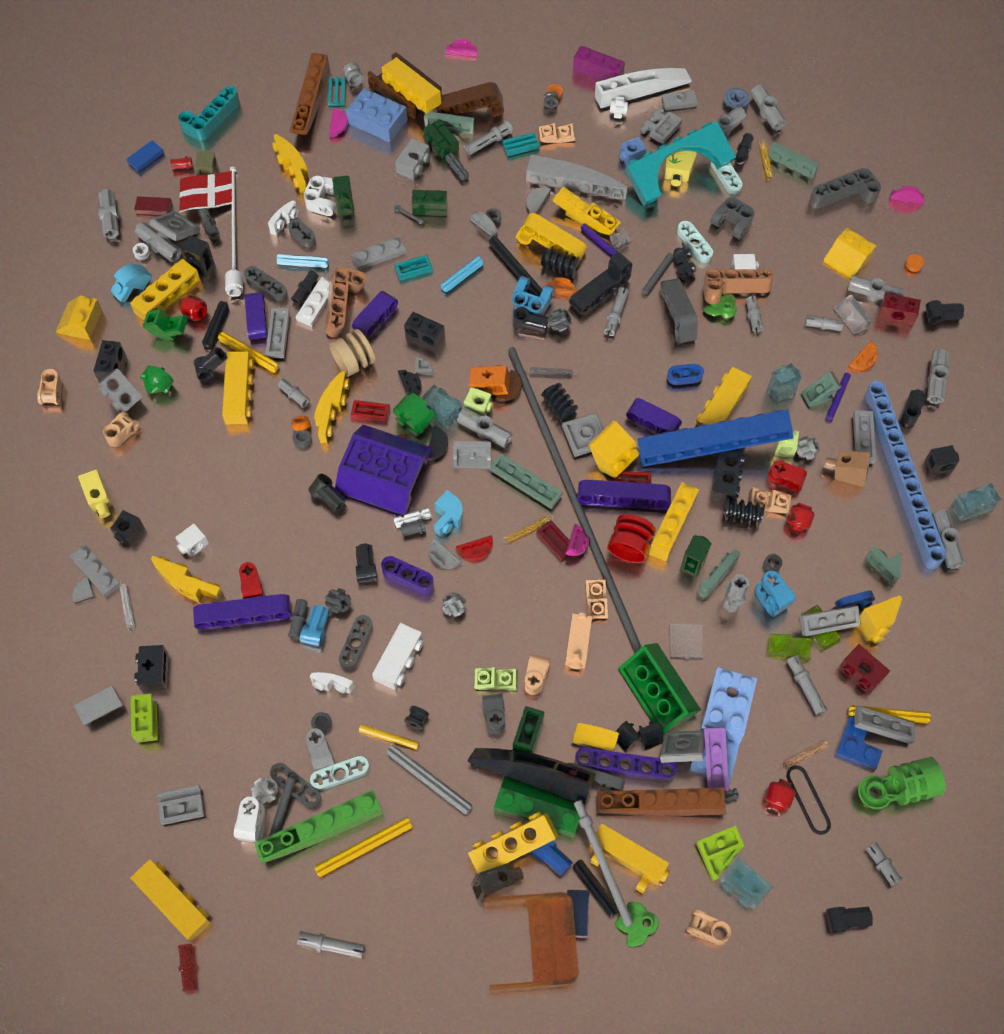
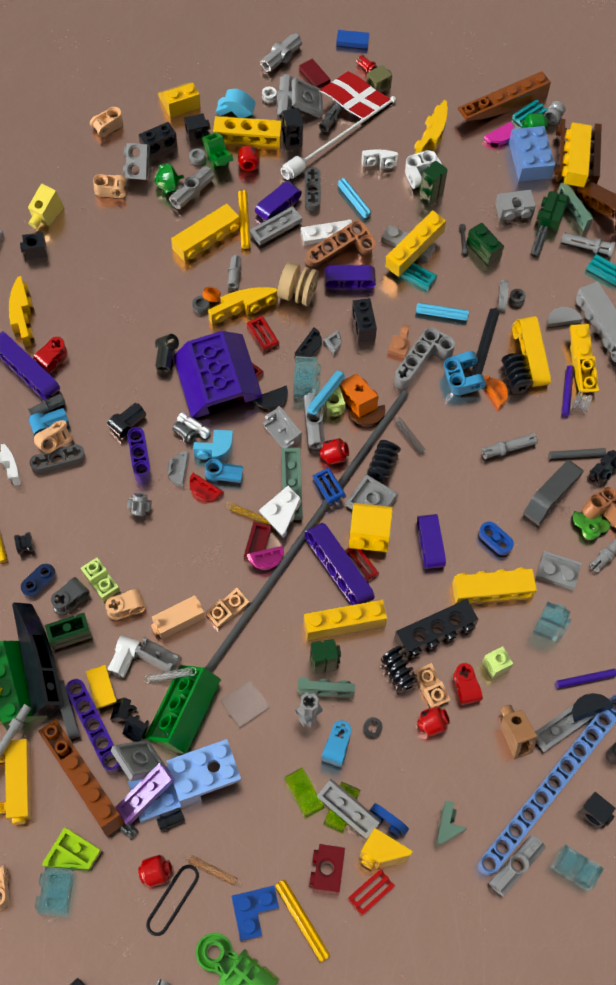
camera: 50 degrees right, 0 degrees up
white brick [175,524,209,558] -> none
teal beam [178,86,240,141] -> none
black piece [193,347,227,381] -> none
black axle [202,301,229,348] -> none
dark grey beam [288,219,316,247] -> none
black pin [291,270,319,305] -> none
dark grey gear [325,588,351,614] -> none
white brick [372,623,424,690] -> none
green brick [392,392,436,436] -> none
black piece [512,307,549,333] -> none
dark grey gear [549,308,572,332] -> none
black beam [569,252,633,315] -> none
red wheel [607,514,656,563] -> none
blue brick [637,410,793,467] -> none
light grey pin [787,655,827,715] -> none
light grey gear [796,435,820,460] -> none
sand green slope [801,371,841,407] -> none
light grey plate [854,706,915,744] -> none
none -> dark blue plate [21,564,56,598]
none -> light nougat piece [34,420,73,453]
none -> white piece [107,634,142,678]
none -> light grey hinge [135,637,182,676]
none -> white piece [144,667,196,683]
none -> black pin [156,808,185,831]
none -> light grey piece [169,166,214,209]
none -> black brick [184,113,211,141]
none -> light grey tile [189,148,206,165]
none -> dark azure piece [205,459,243,483]
none -> white wing [259,486,301,538]
none -> medium azure axle [307,370,345,415]
none -> blue tile [312,467,346,506]
none -> red head [320,438,349,465]
none -> red tile [348,869,395,916]
none -> yellow brick [385,210,446,277]
none -> nougat plate [388,324,411,359]
none -> light grey beam [394,328,455,390]
none -> green head [522,113,548,130]
none -> light grey plate [536,551,582,590]
none -> black tile [572,693,613,722]

